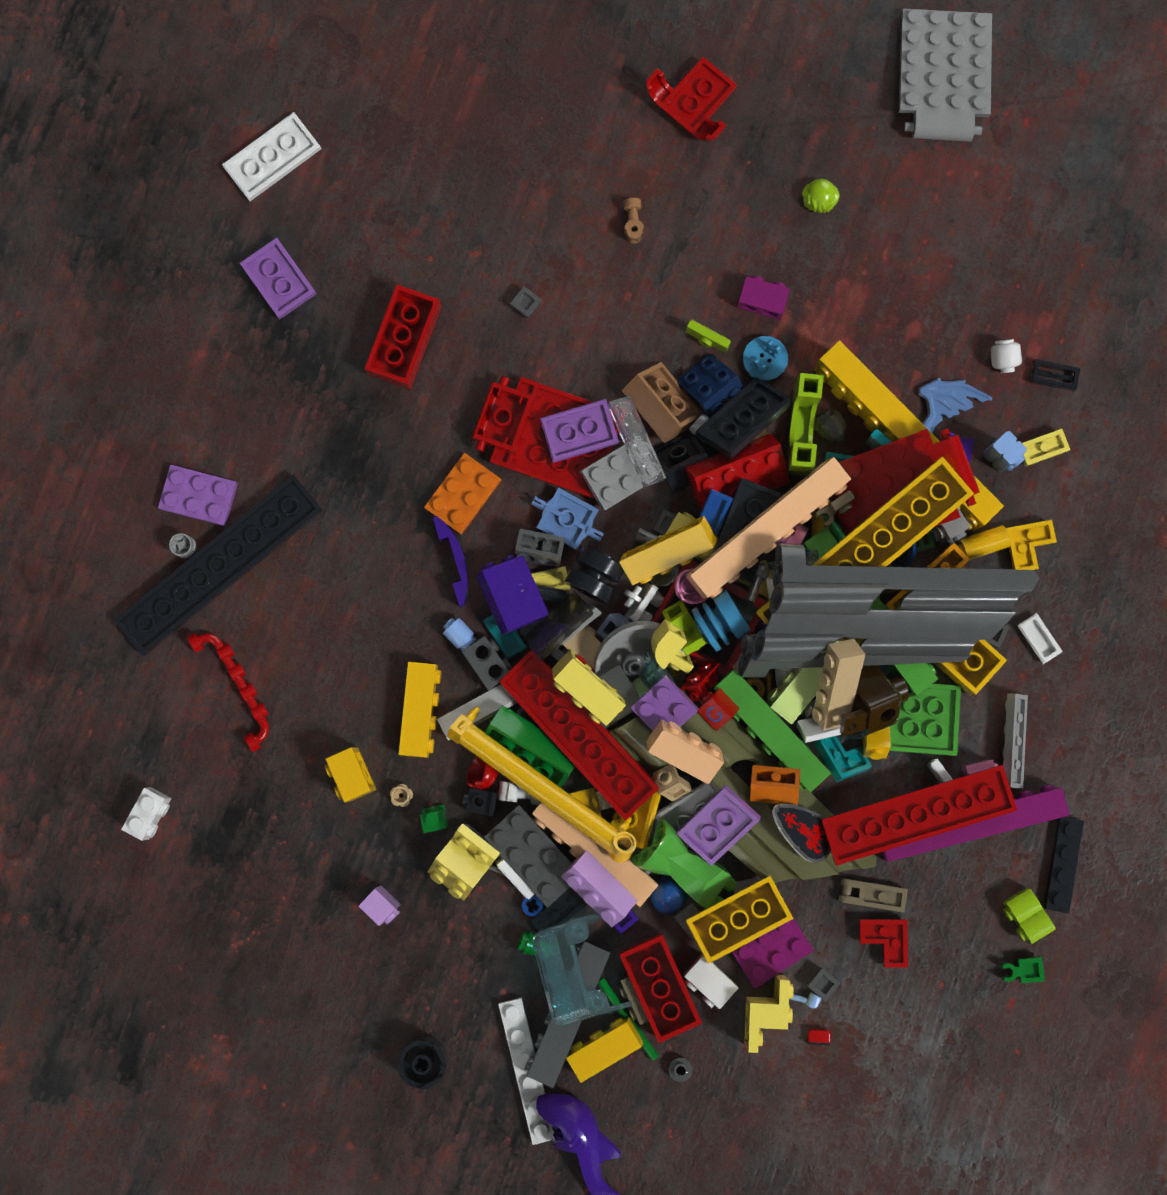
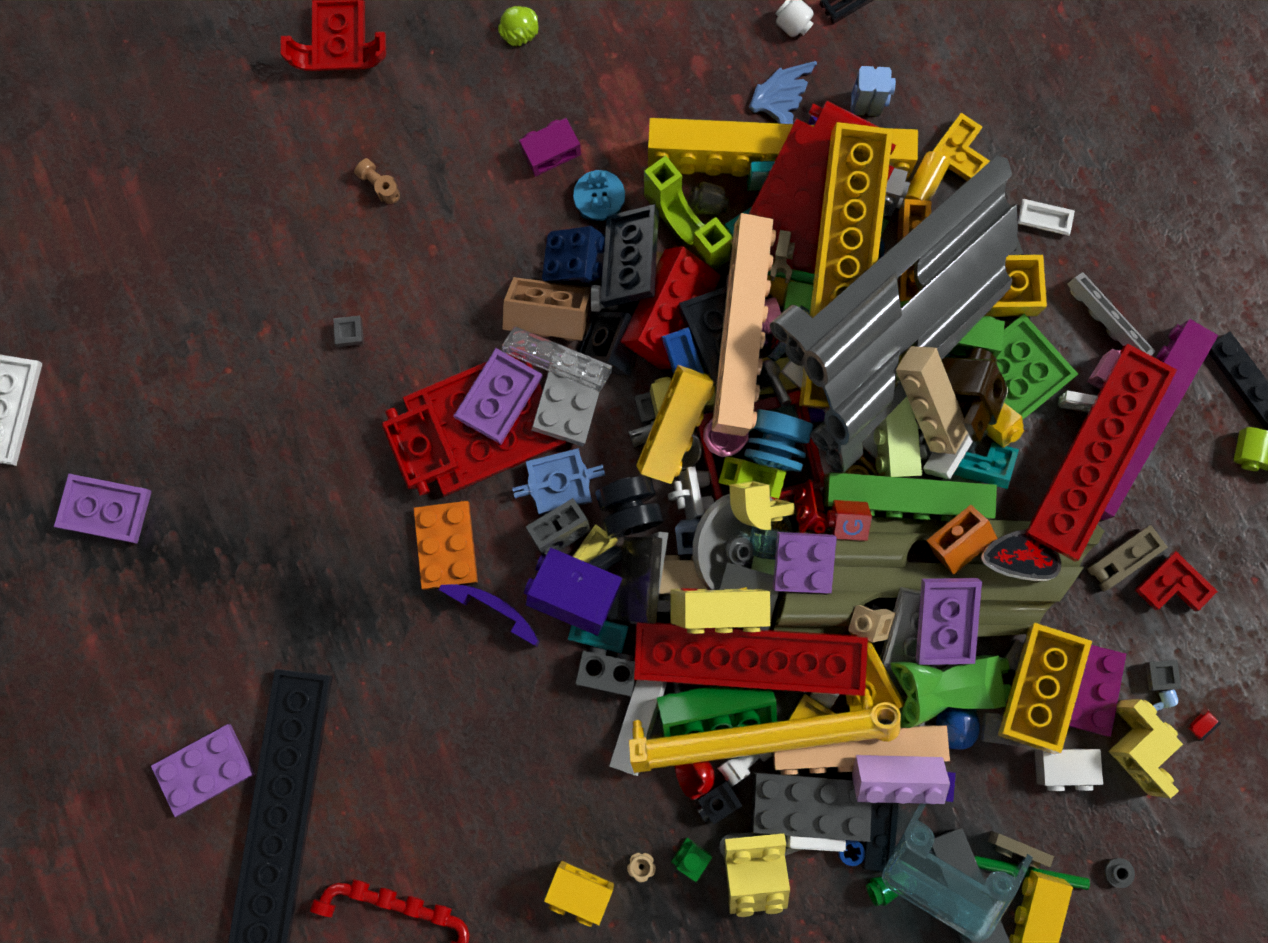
camera: 45 degrees left, 5 degrees down
light grey wheel [169,533,197,559] -> none
red brick [365,284,442,390] -> none
yellow brick [399,662,441,758] -> none
light blue brick [443,618,477,651] -> none
red brick [619,932,702,1043] -> none
light nougat brick [646,719,724,784] -> none
lime plate [686,320,731,354] -> none
light yellow plate [1022,429,1070,467] -> none

